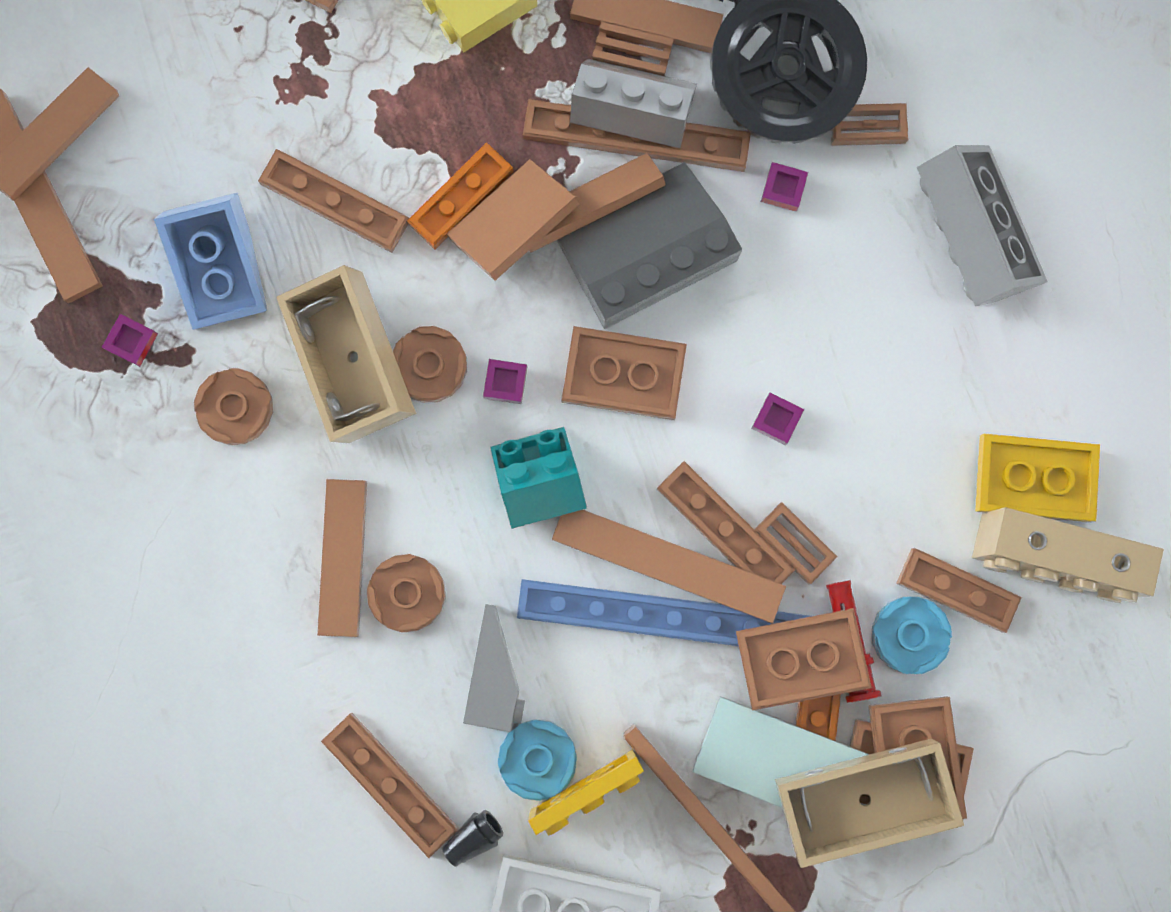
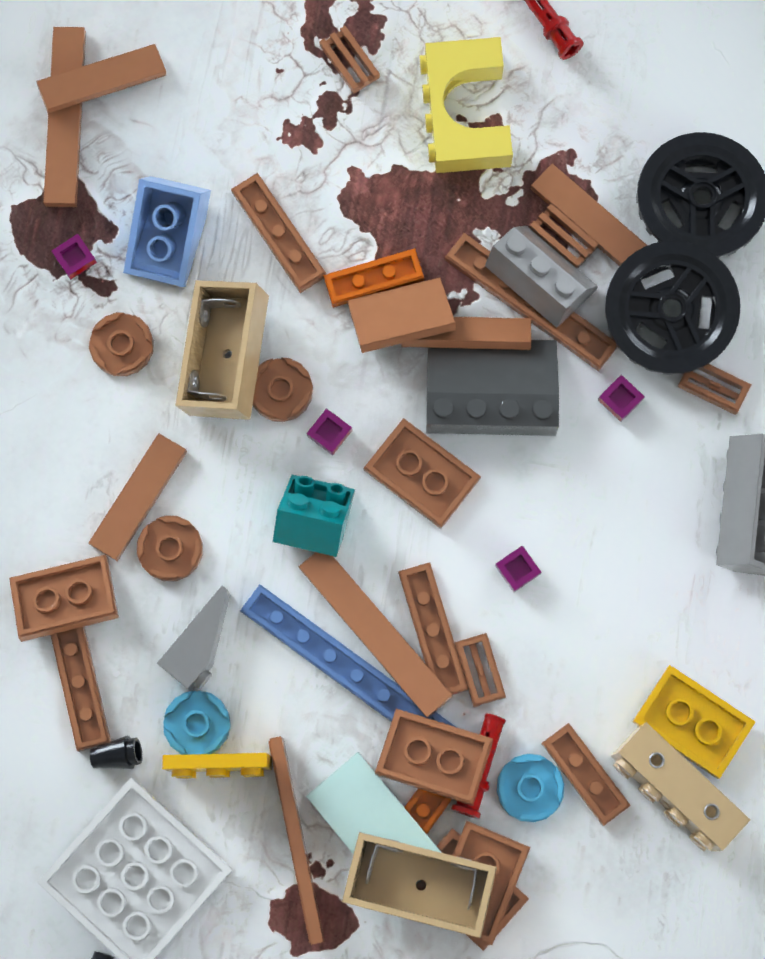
camera: 35 degrees right, 5 degrees down
none -> nougat tile [9,554,119,642]

